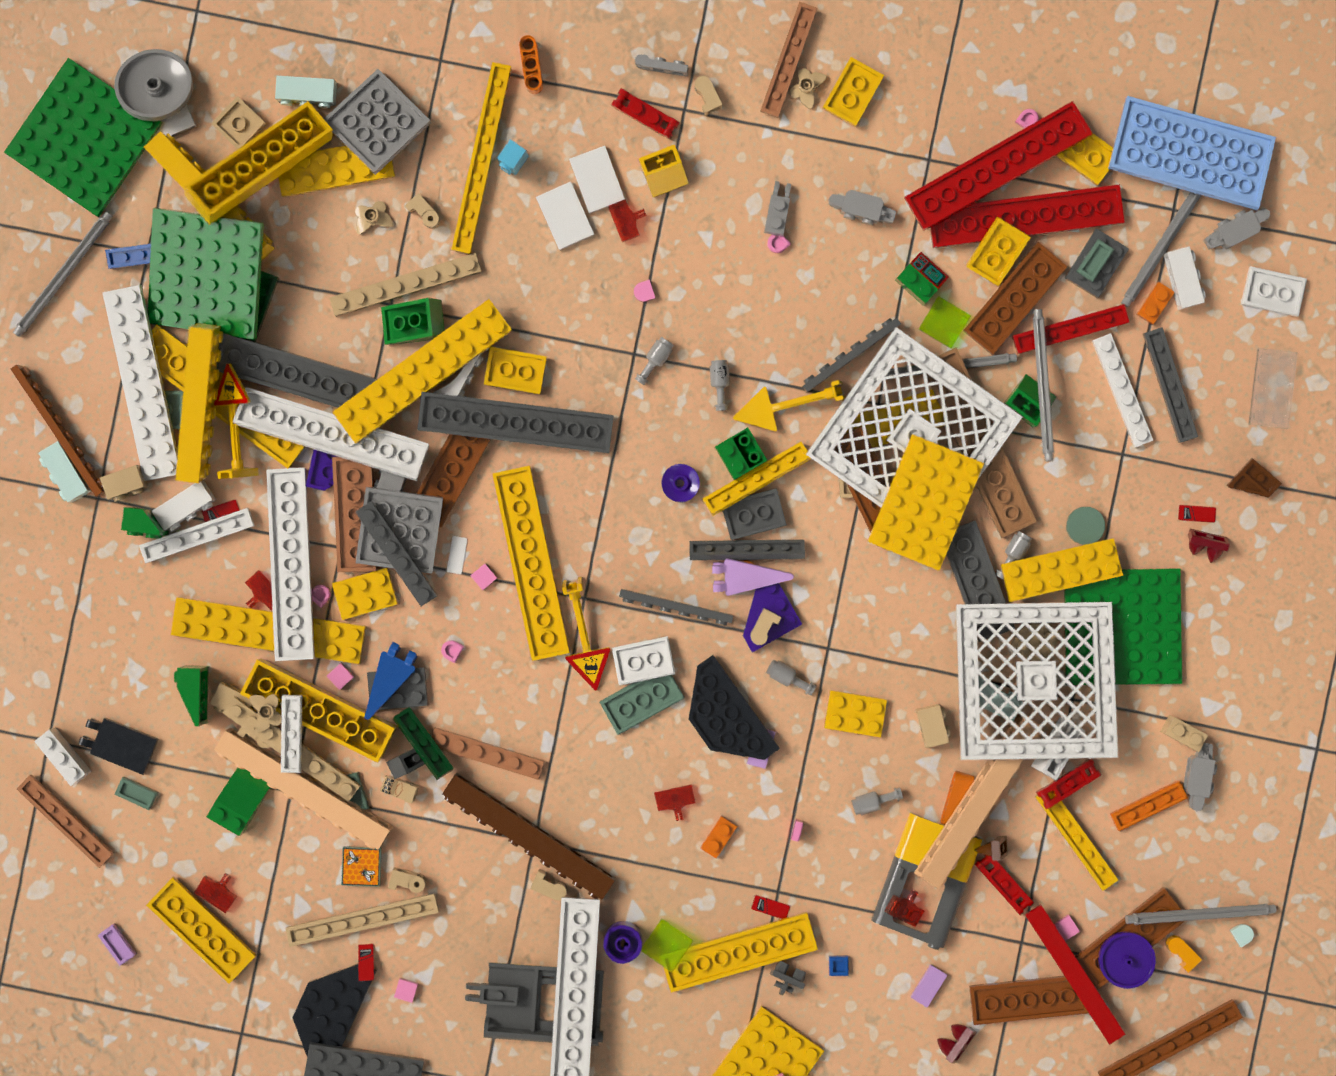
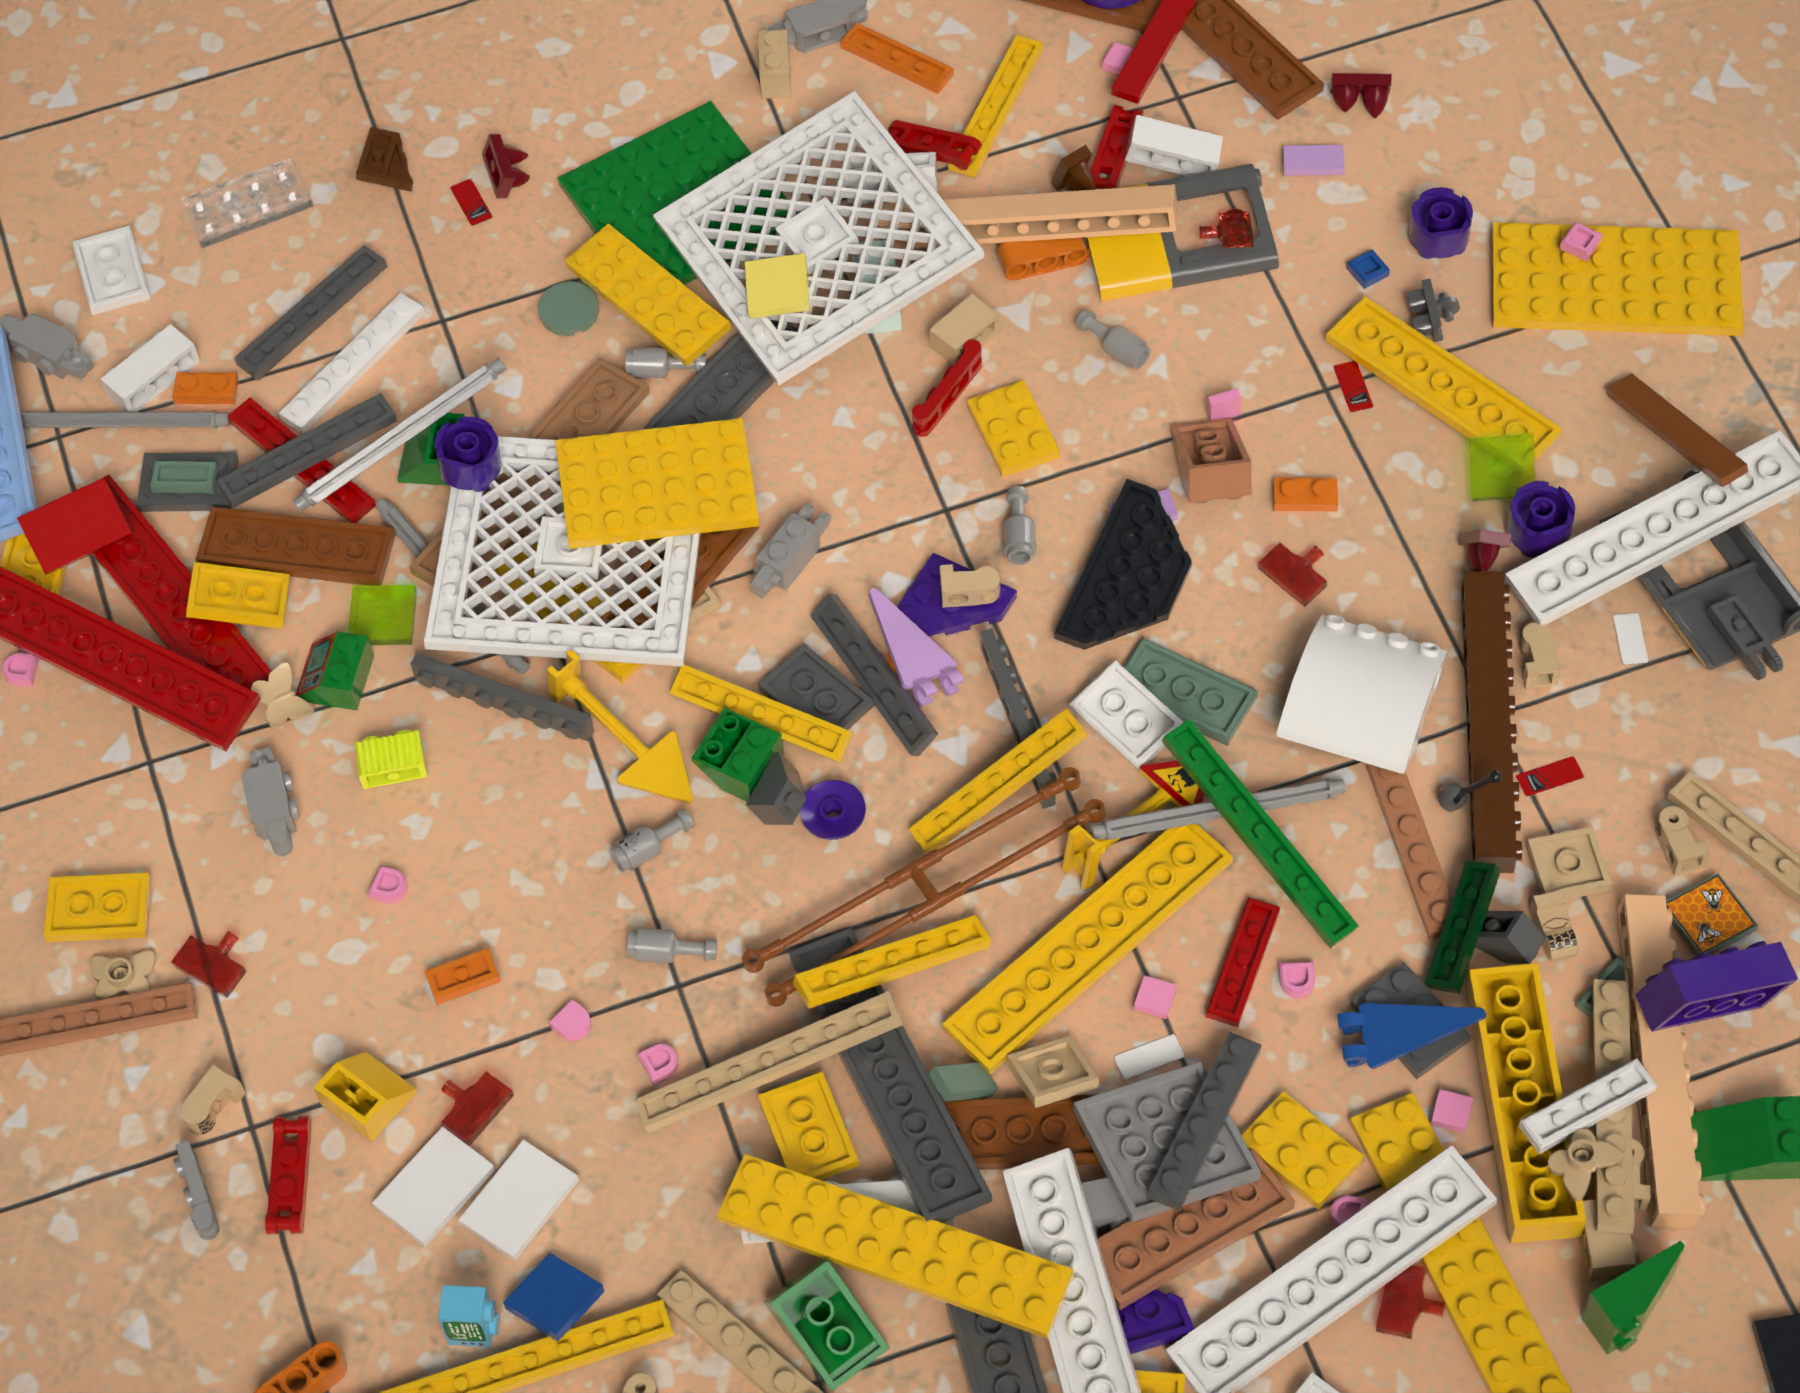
camera: 120 degrees left, 30 degrees down
light grey hinge [764,181,791,236] -> none
none -> red tile [17,478,133,576]
none -> clear red plate [171,931,247,999]
none -> dark grey plate [216,393,398,508]
none -> tan animal [251,662,314,728]
none -> neon yellow brick [354,730,428,789]
none -> orange plate [424,948,501,1005]
none -> dark purple brick [435,416,502,492]
none -> blue tile [503,1253,605,1342]
none -> tan plate [635,991,903,1134]
none -> bright pink tile [637,1043,678,1085]
none -> dark orange bar [742,767,1106,1007]
none -> light yellow tile [745,253,810,319]
none -> dark grey slope [746,752,807,825]
none -> light grey hinge [750,503,832,598]
none -> yellow plate [793,915,992,1009]
none -> yellow plate [908,708,1088,854]
none -> red plate [912,339,982,437]
none -> sand green tile [928,1062,999,1102]
none -> tan plate [1007,1036,1099,1108]
none -> light grey piece [1089,779,1346,841]
none -> white brick [1125,115,1223,176]
none -> green plate [1162,719,1359,949]
none -> nougat slope [1170,418,1252,503]
none -> red tile [1206,897,1280,1027]
none -> white slope [1276,615,1447,774]
none -> dark purple brick [1409,187,1473,259]
none -> hinge [1438,770,1502,812]
none -> dark red tile [1459,529,1512,571]
none -> red sticker [1516,756,1584,797]
none -> tan plate [1526,826,1613,900]
none -> dark orange tile [1606,373,1748,487]
none -> white sticker [1613,613,1648,665]
none -> dark purple brick [1635,941,1798,1032]

